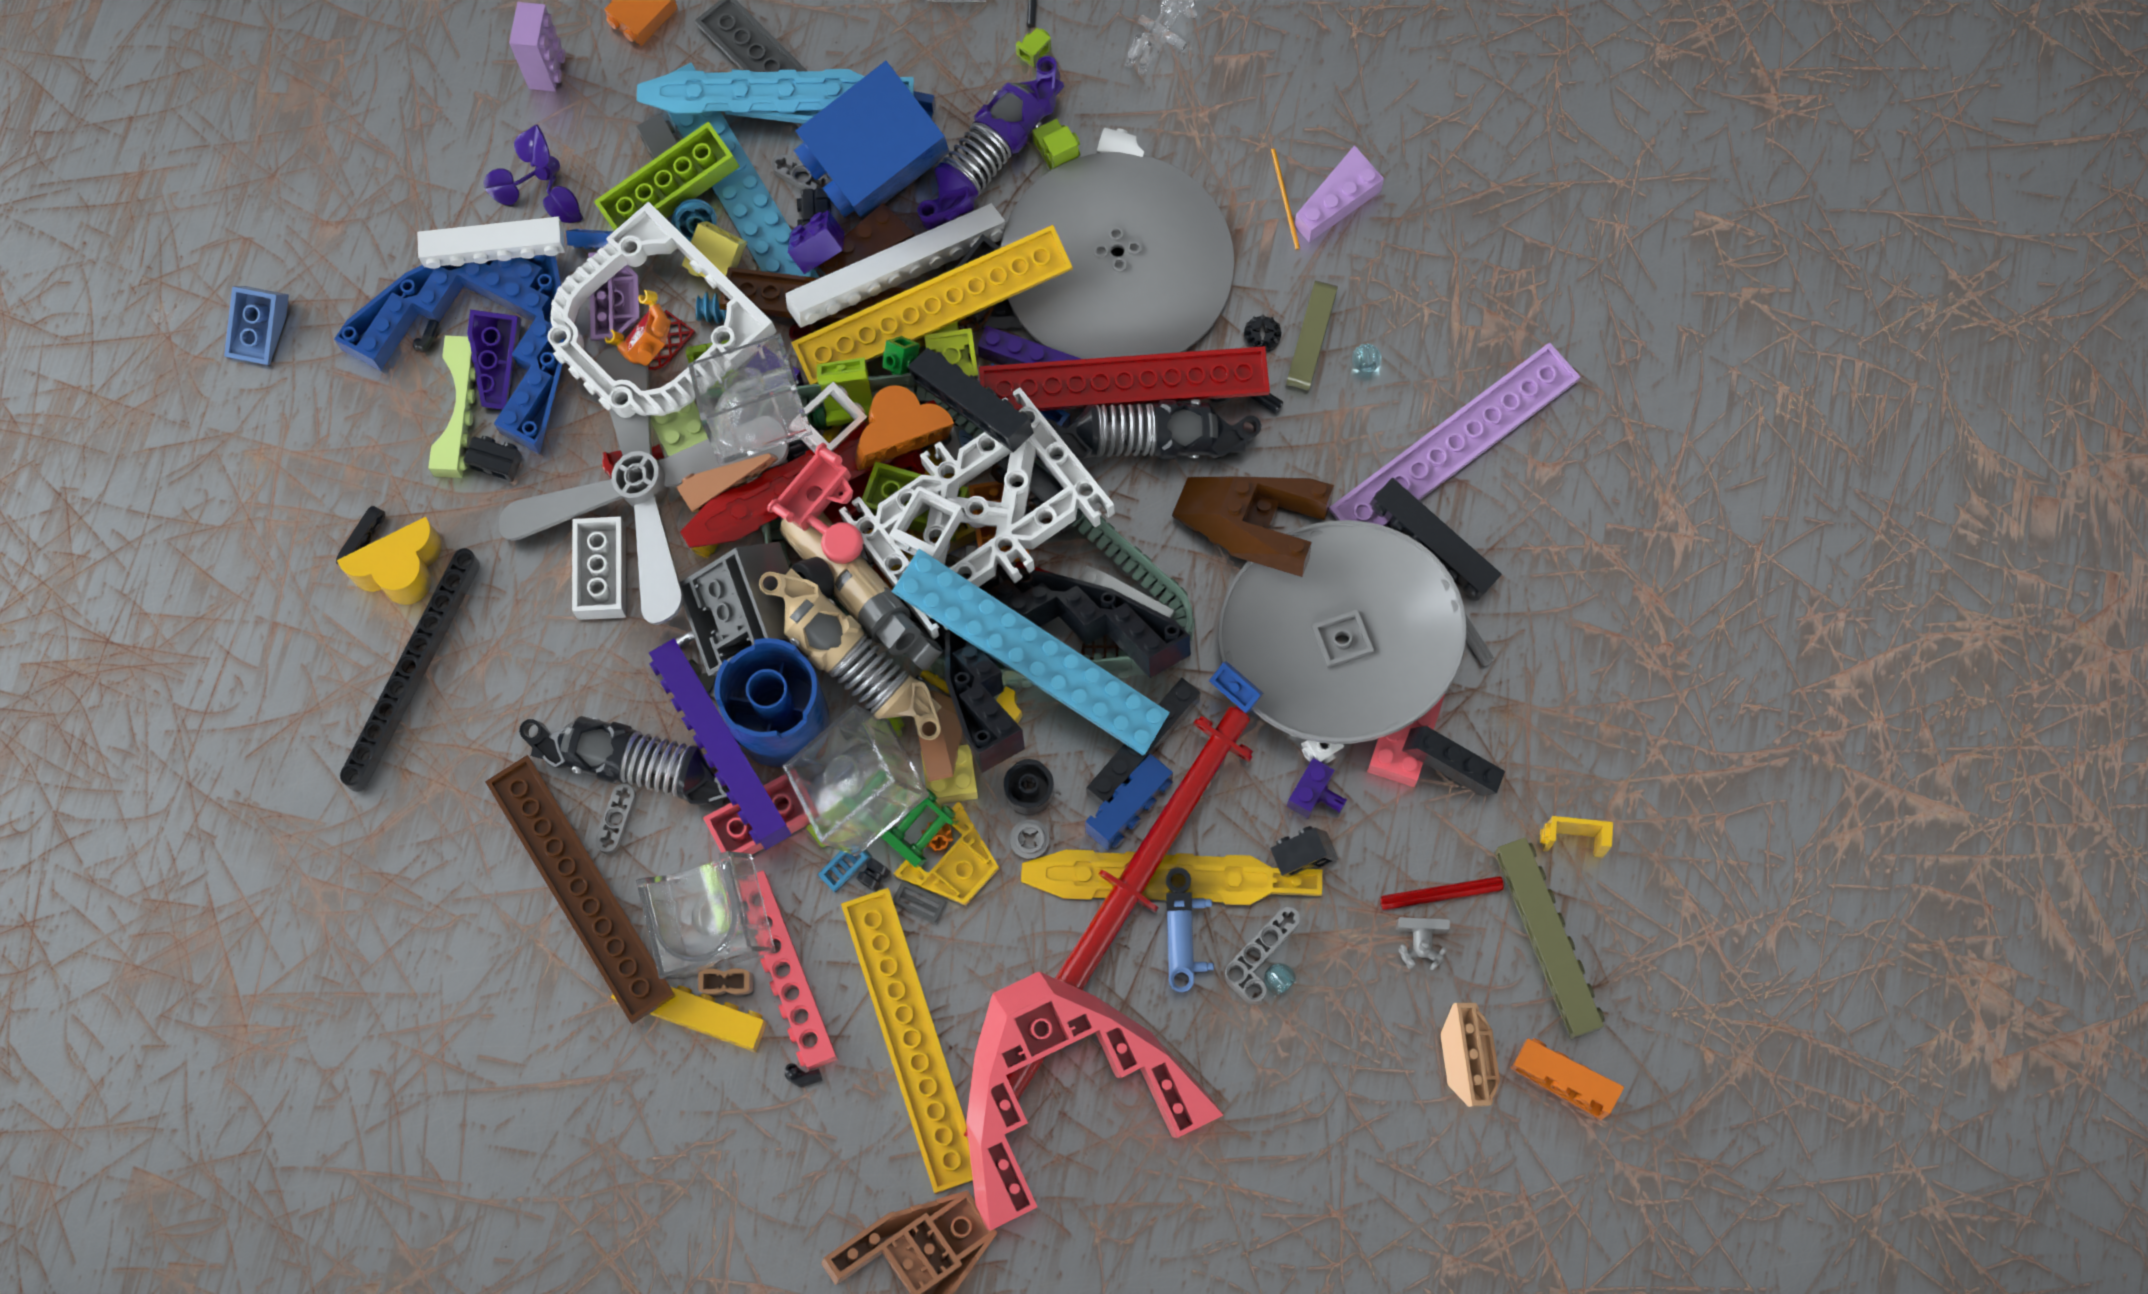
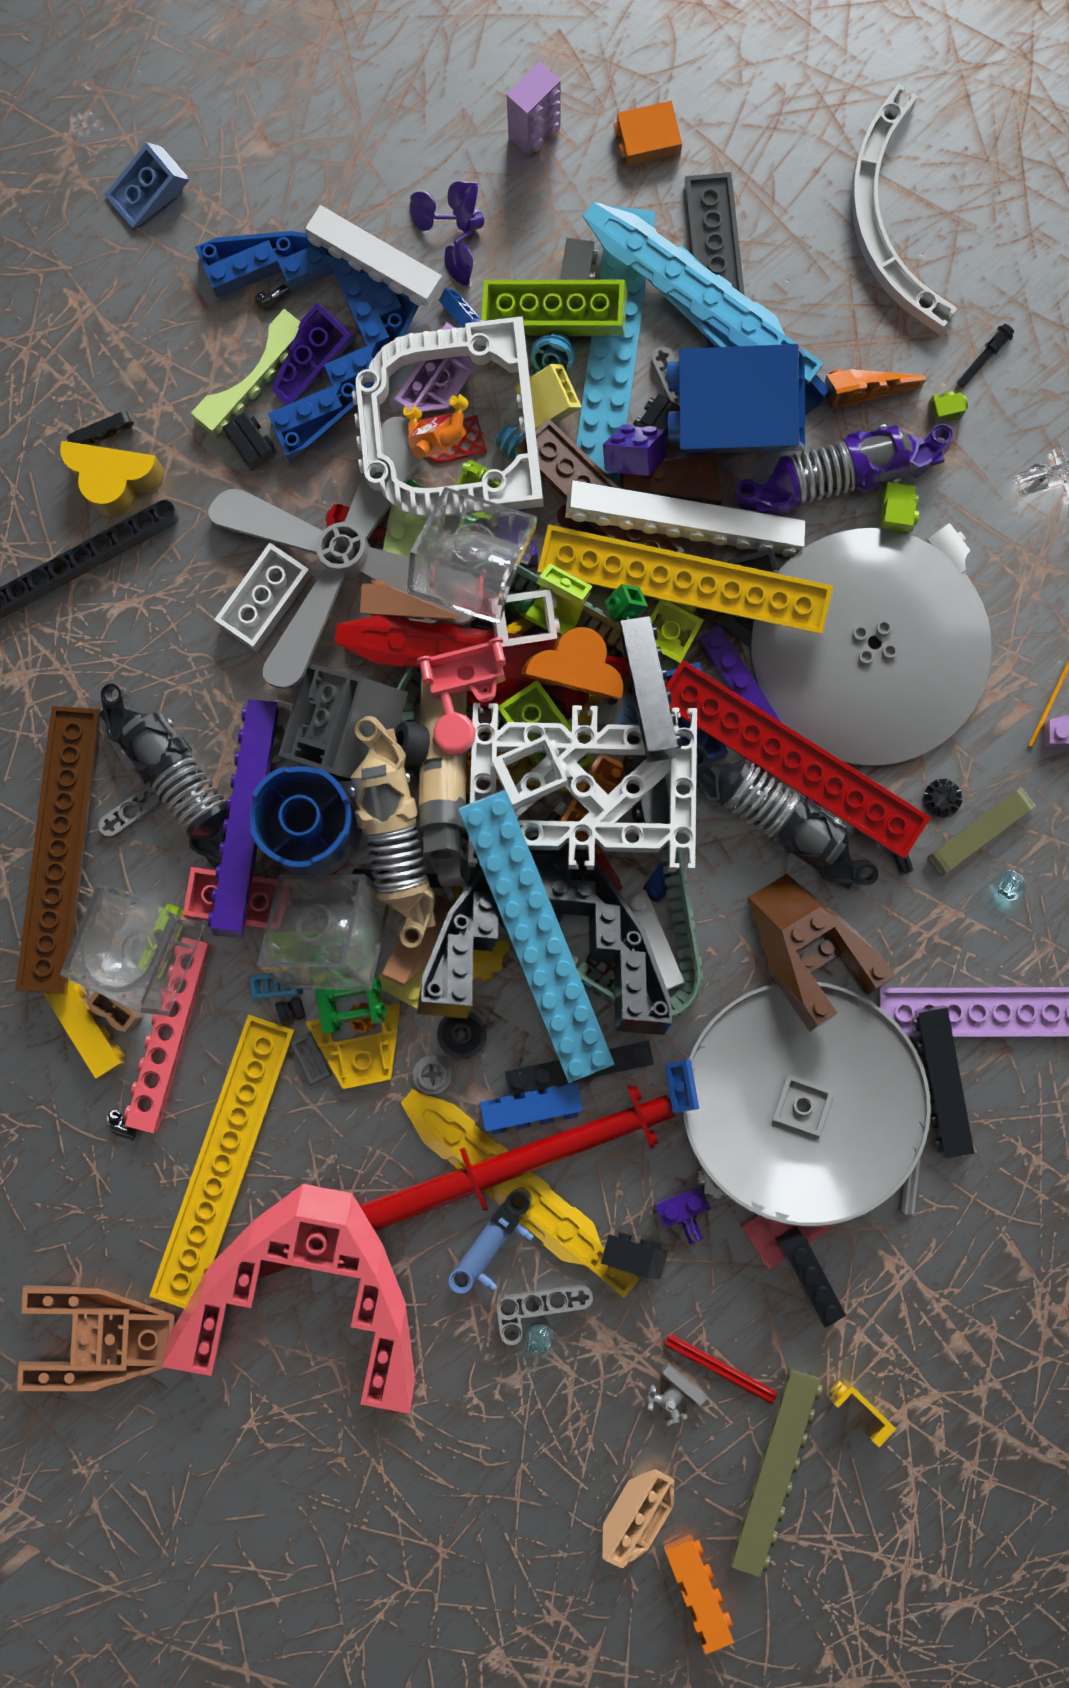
camera: 40 degrees right, 10 degrees up
none -> blue cone [643,864,670,902]
none -> orange wedge [824,369,926,409]

